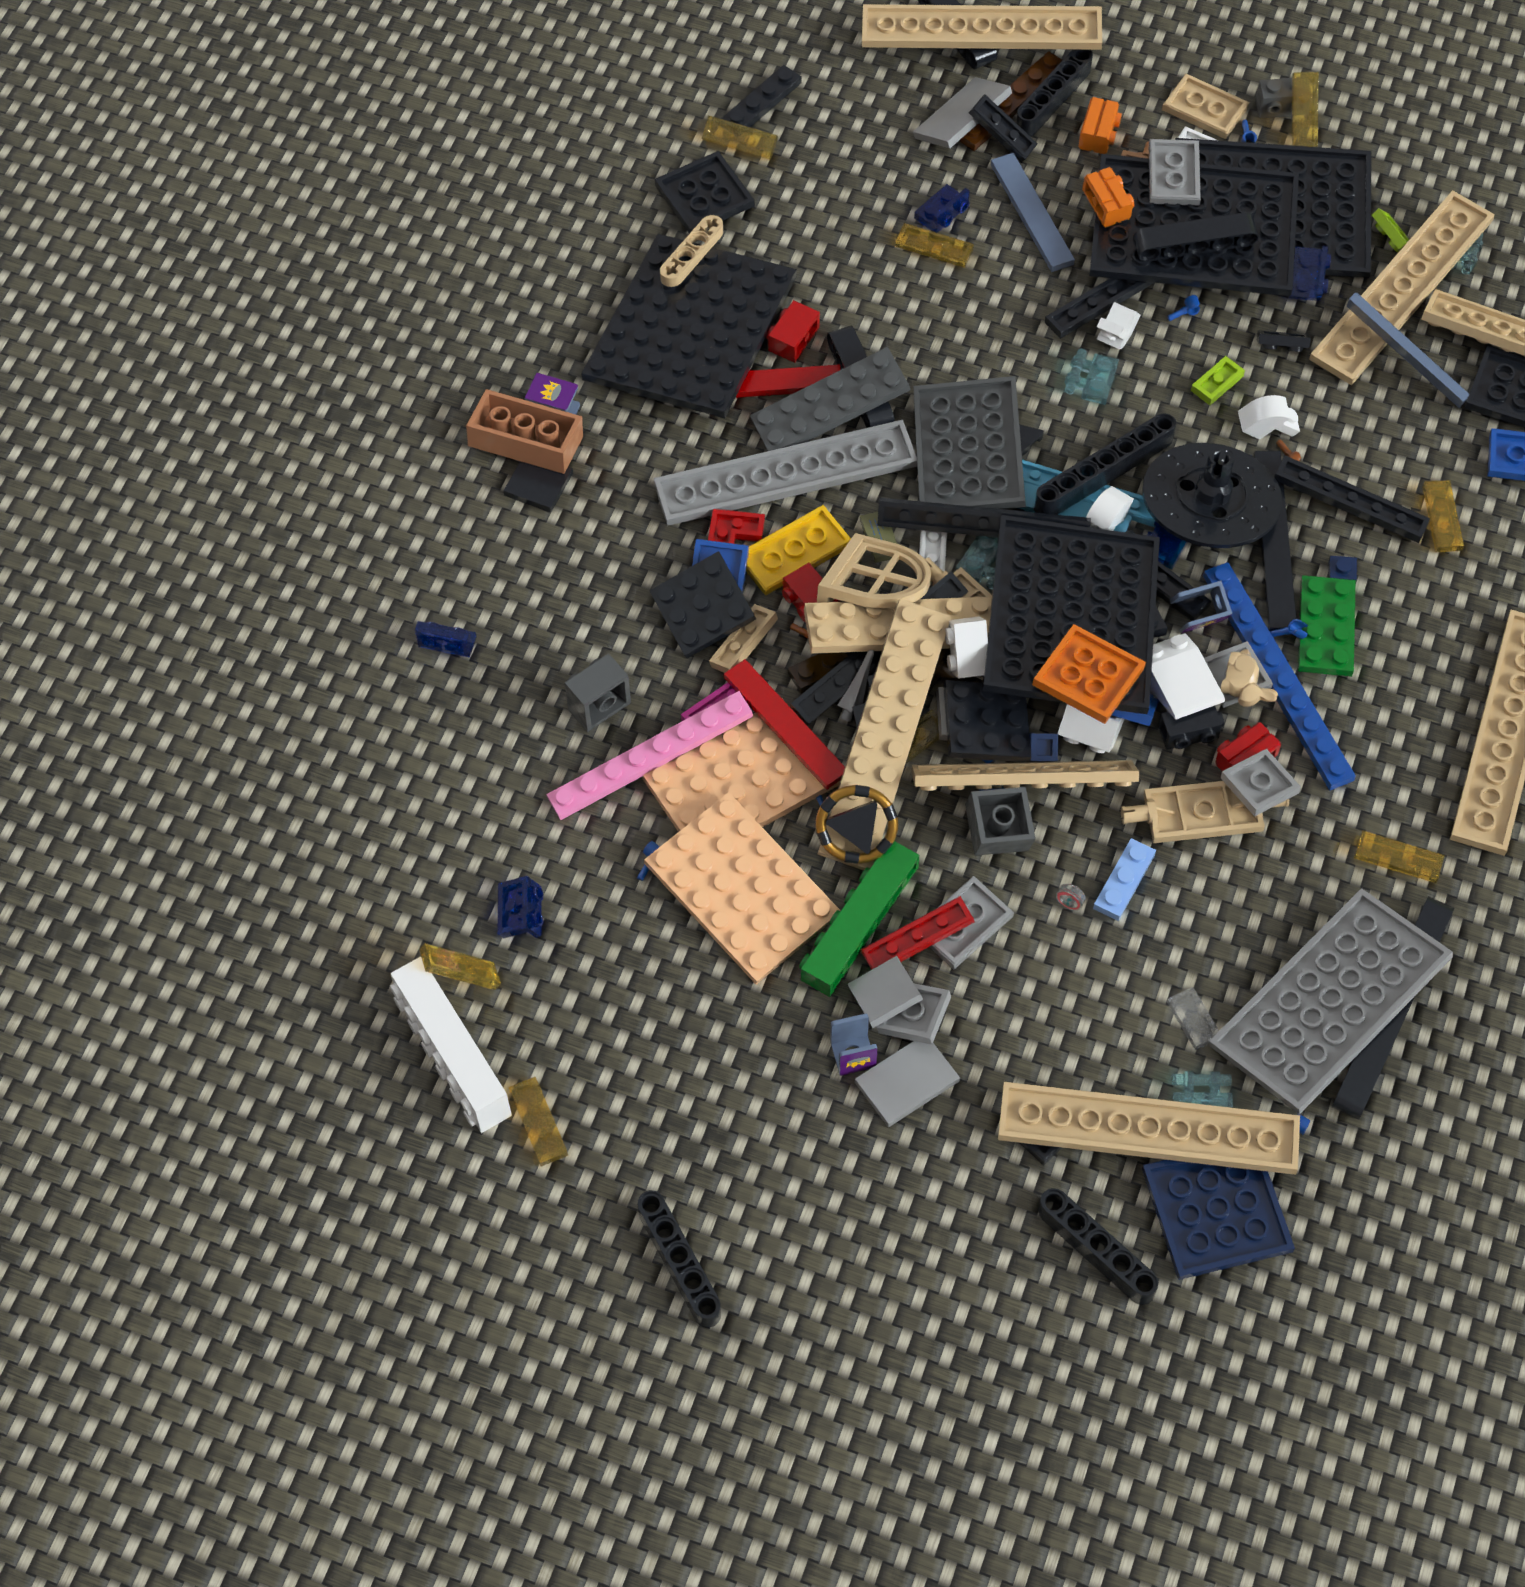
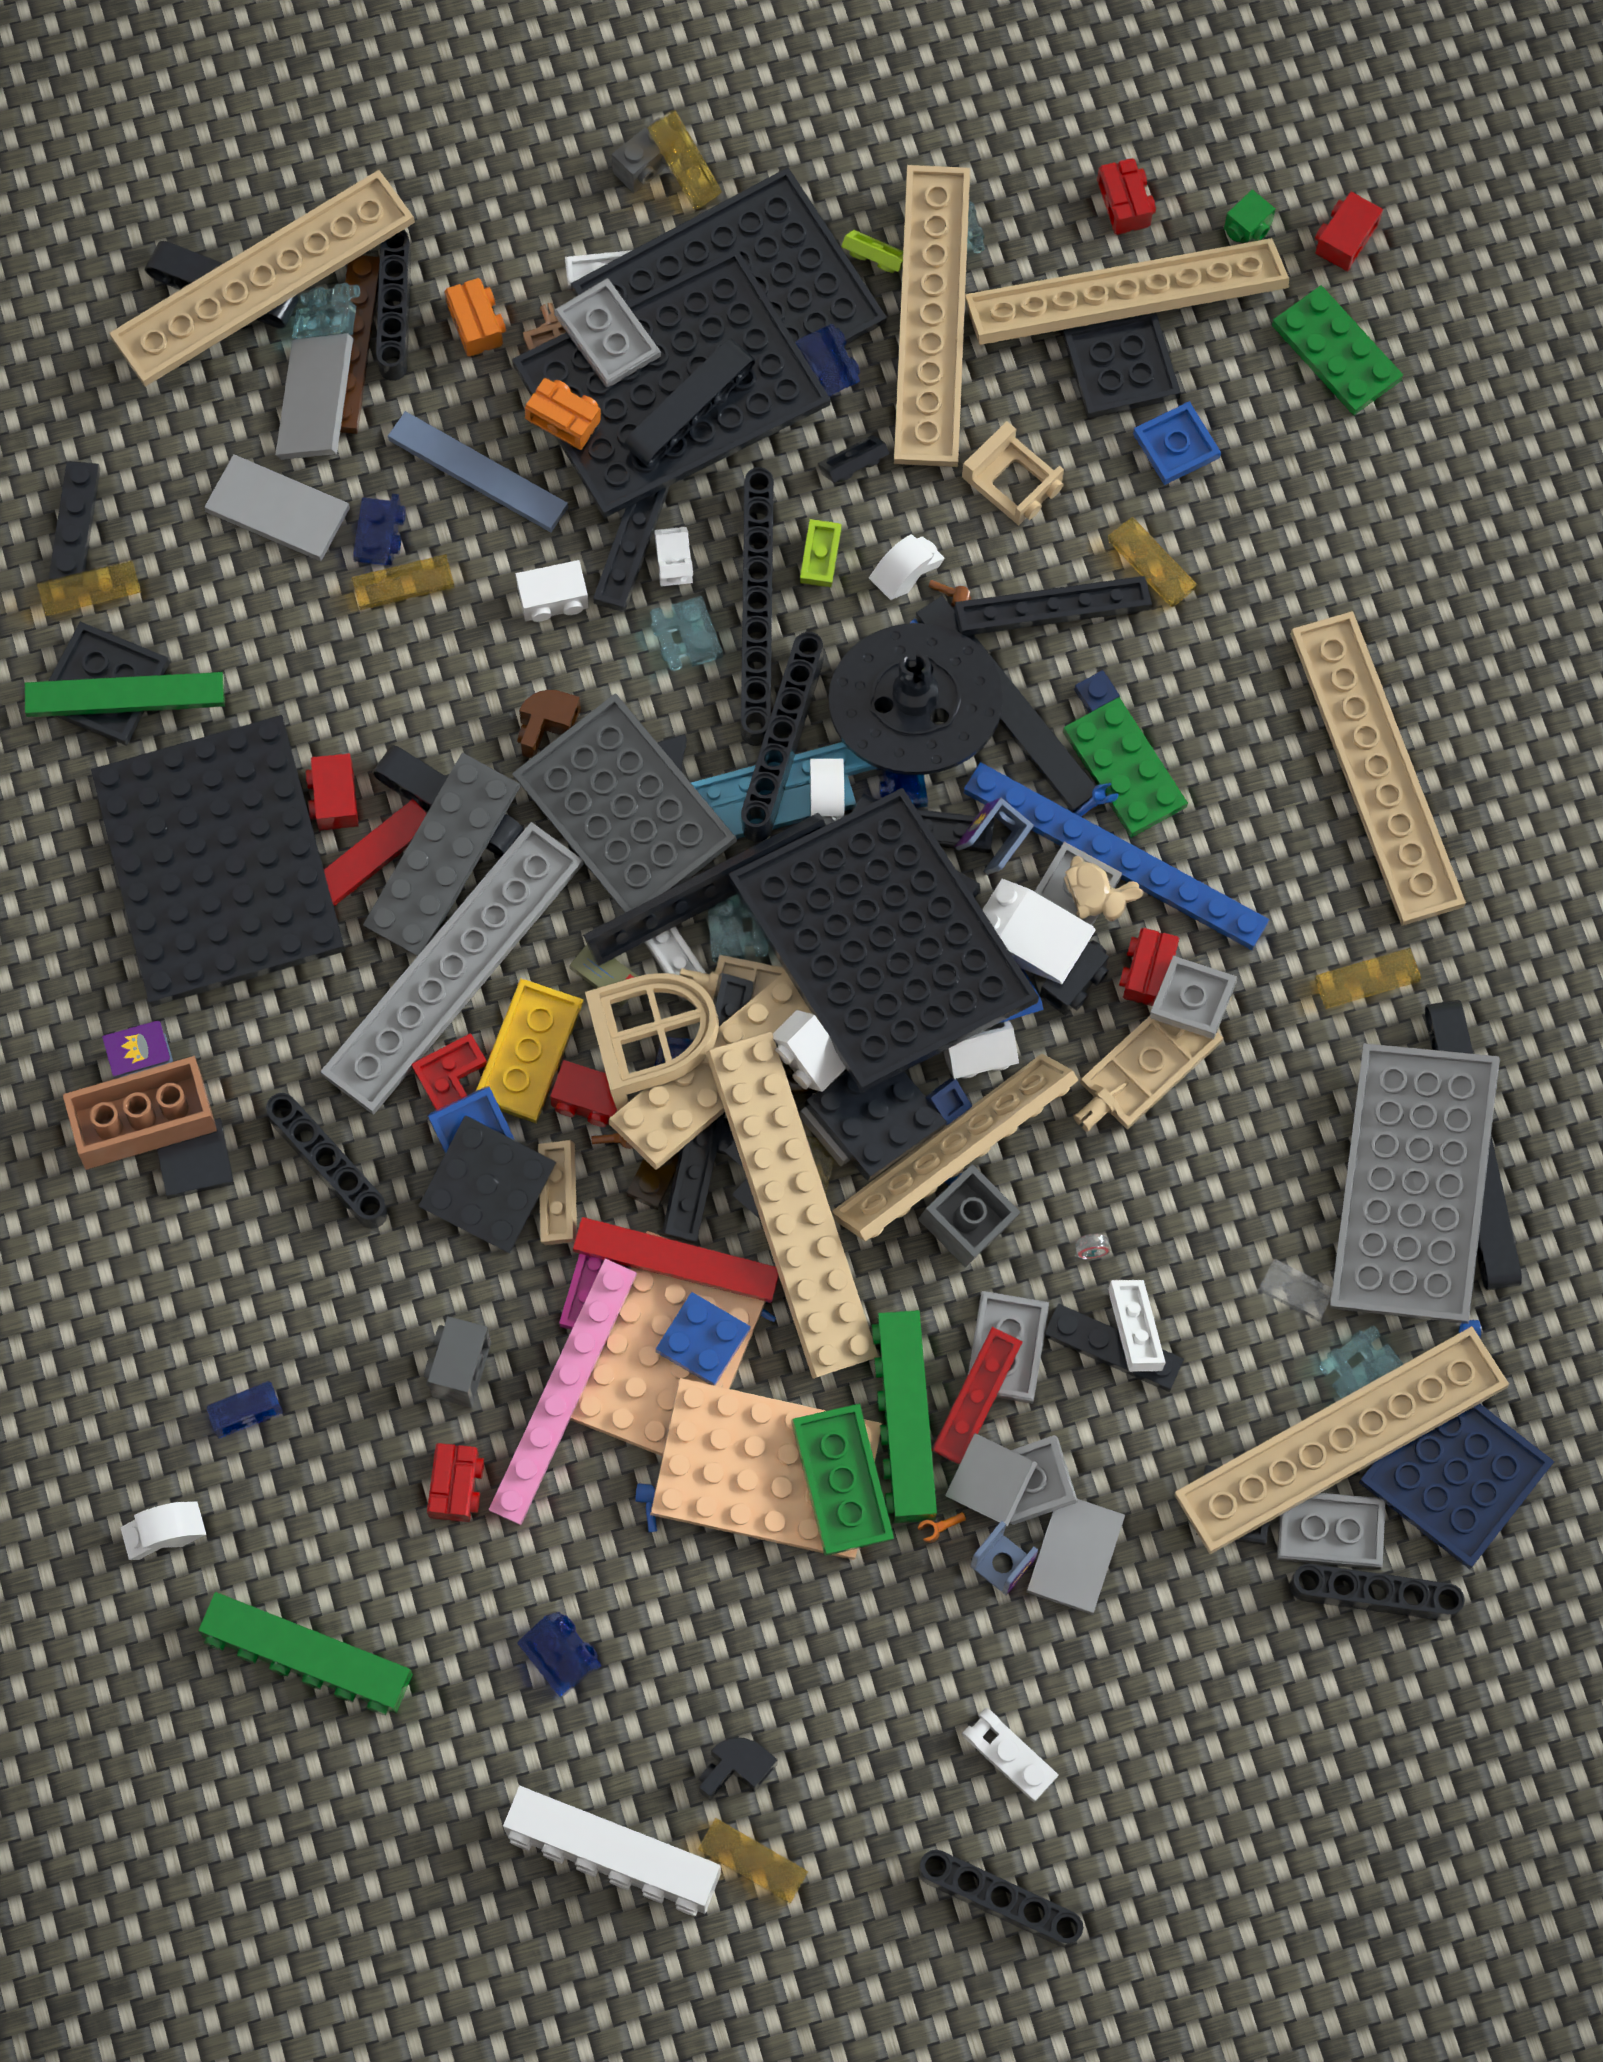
camera: 40 degrees left, 10 degrees up
clear yellow tile [419,943,501,990] -> none
tan beam [660,215,723,287] -> none
piece [816,785,898,864] -> none
light grey piece [837,650,874,722] -> none
black tile [969,94,1038,163] -> none
orange plate [1032,624,1146,724] -> none
light blue plate [1093,838,1156,921] -> none
tan tile [1162,74,1250,139] -> none
blue hand [1167,295,1200,321] -> none
blue hand [1241,120,1257,143] -> none
sand blue tile [1346,292,1469,408] -> none
none -> green tile [25,672,225,717]
none -> white brick [120,1502,206,1560]
none -> green brick [198,1592,413,1716]
none -> light grey tile [204,454,350,561]
none -> black beam [266,1093,388,1229]
none -> clear light blue plate [292,283,361,339]
none -> red brick [427,1443,484,1522]
none -> white brick [516,560,589,622]
none -> reddish brown brick [517,690,581,758]
none -> blue plate [655,1292,750,1386]
none -> black brick [698,1738,778,1801]
none -> black beam [741,467,774,746]
none -> green plate [791,1403,894,1556]
none -> orange hand [918,1512,966,1543]
none -> tan window [962,421,1064,526]
none -> white plate [962,1707,1059,1803]
none -> black plate [1044,1303,1184,1392]
none -> white plate [1108,1280,1165,1372]
none -> light grey tile [1277,1493,1386,1569]

